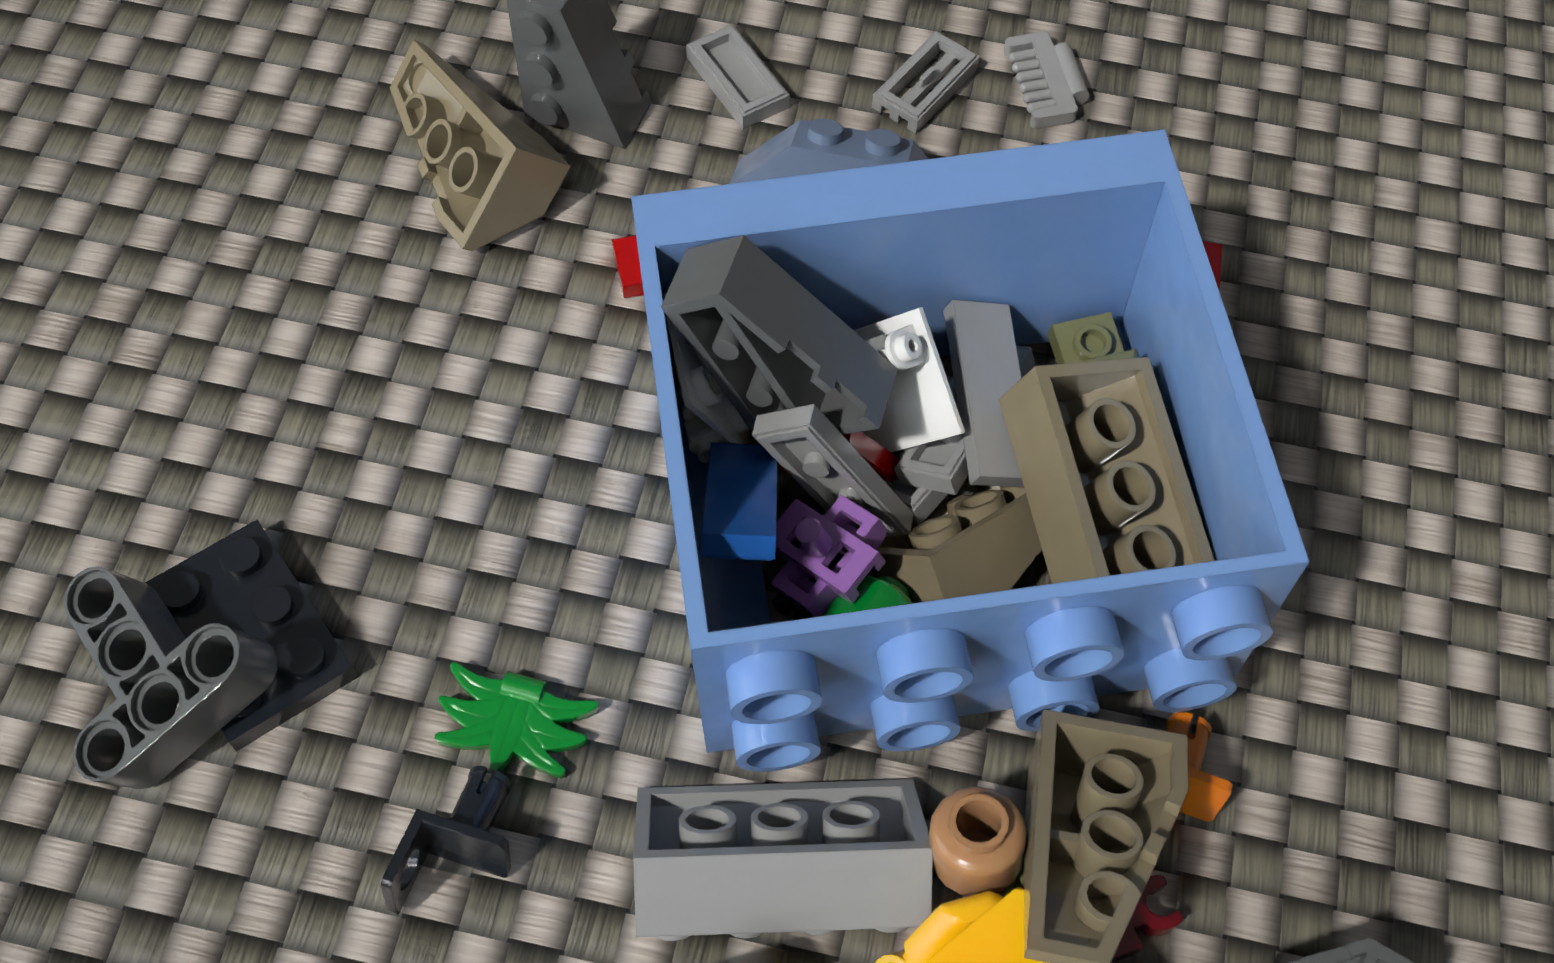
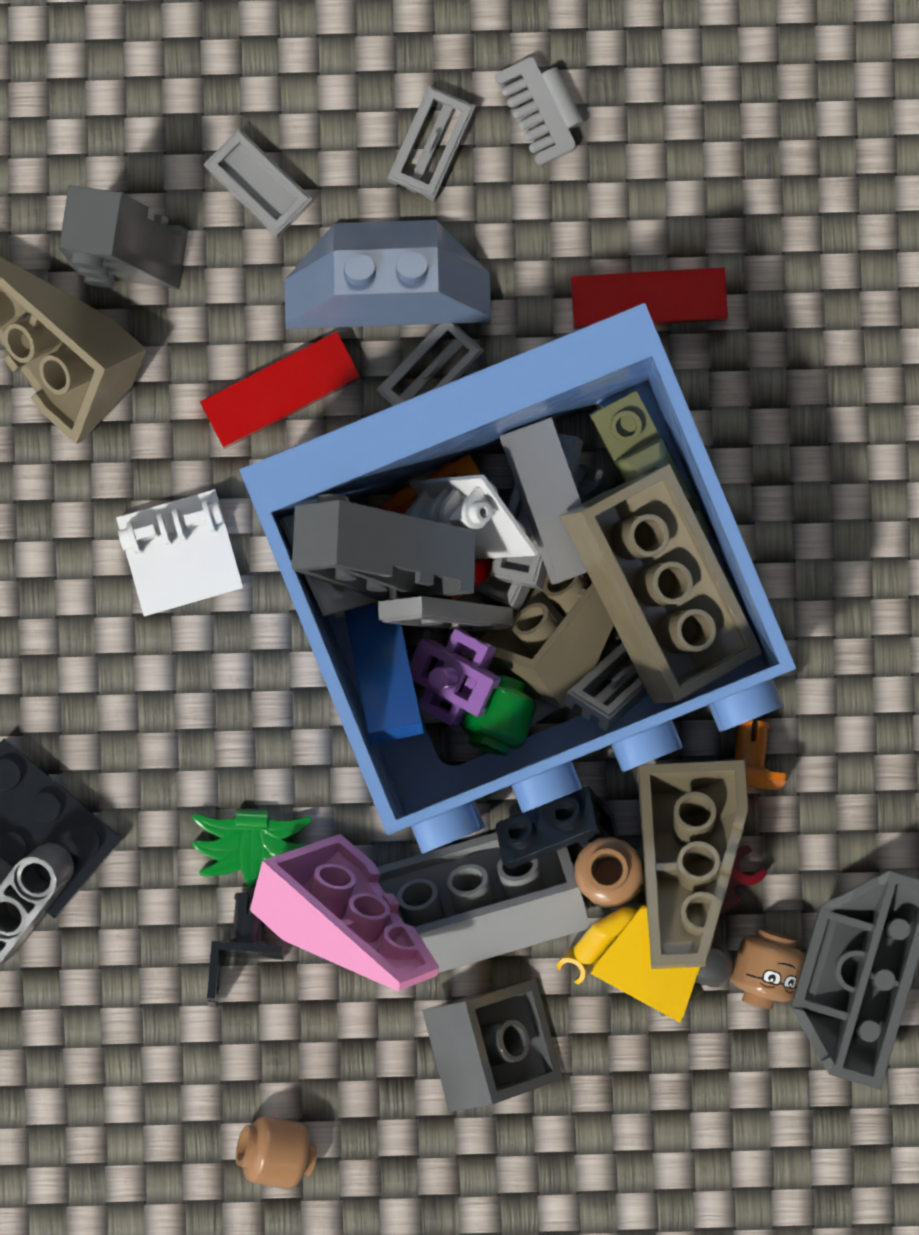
camera: 10 degrees left, 25 degrees up
none -> white hinge [116,489,243,617]
none -> bright pink wedge [250,834,440,991]
none -> black bracket [496,785,619,869]

